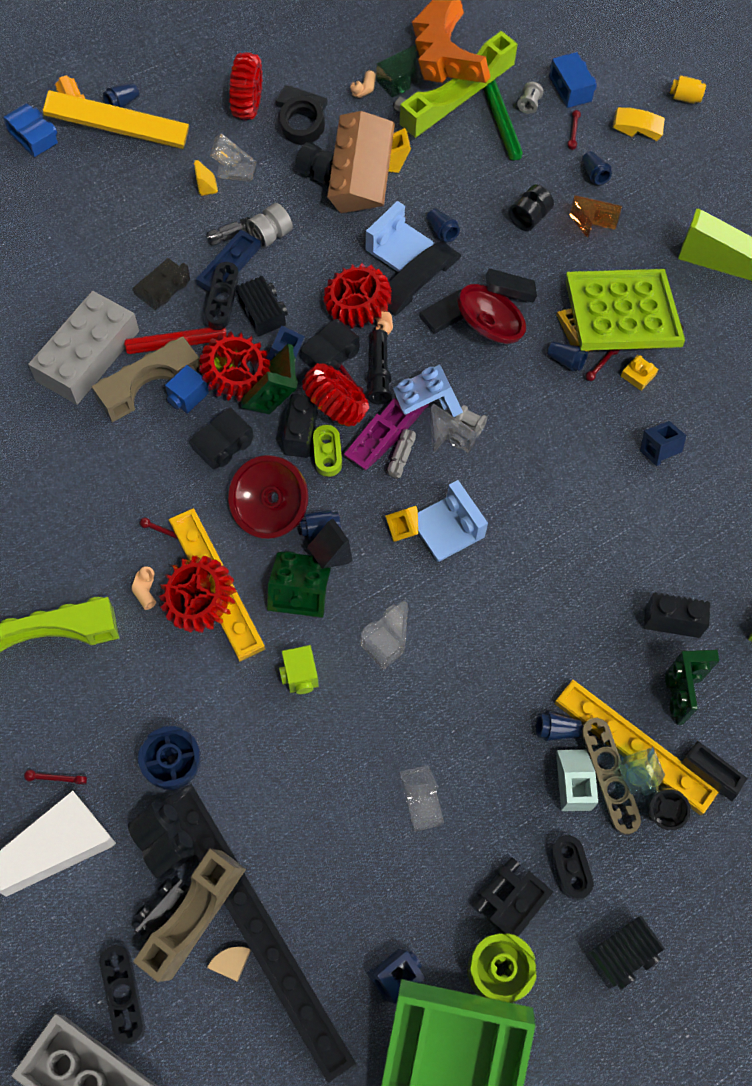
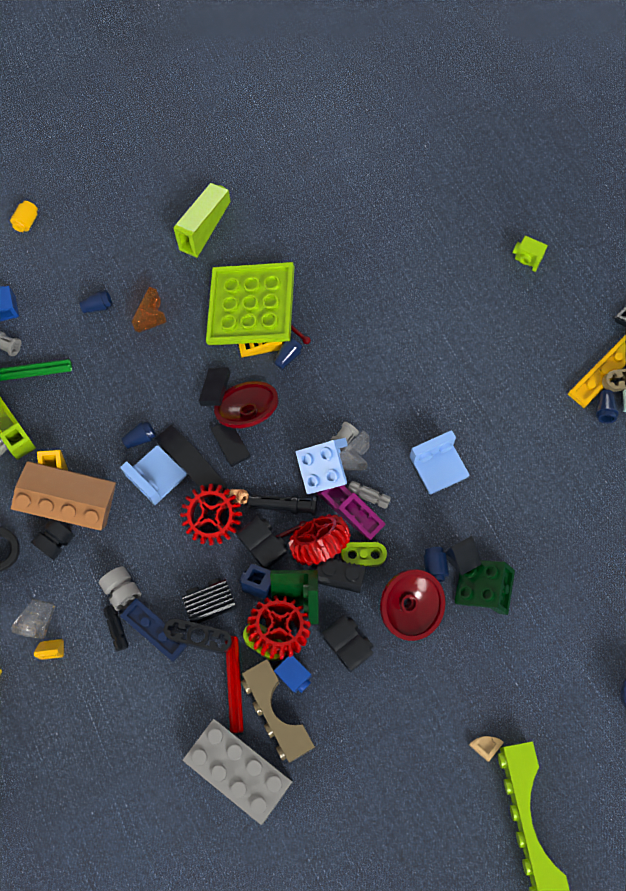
camera: 80 degrees left, 5 degrees up
clear smoke bracket [132,258,191,310] -> none
light nougat arm [132,566,156,610] -> none
dark red hinge [140,517,178,539] -> none
red gear [159,555,237,633] -> none
yellow tile [169,508,265,662] -> none
lime brick [279,645,319,694] -> none
clear slope [360,601,408,670] -> none
yellow slope [385,506,418,542] -> none
black wheel [508,185,554,231] -> none
dark red hinge [568,110,581,150] -> none
yellow slope [613,107,665,141] -> none
yellow tile [621,355,658,391] -> none
dark blue brick [640,421,687,466] -> none
black brick [644,592,710,638] -> none
dark green bracket [665,650,720,725] -> none
none -> tan tile [469,736,504,762]

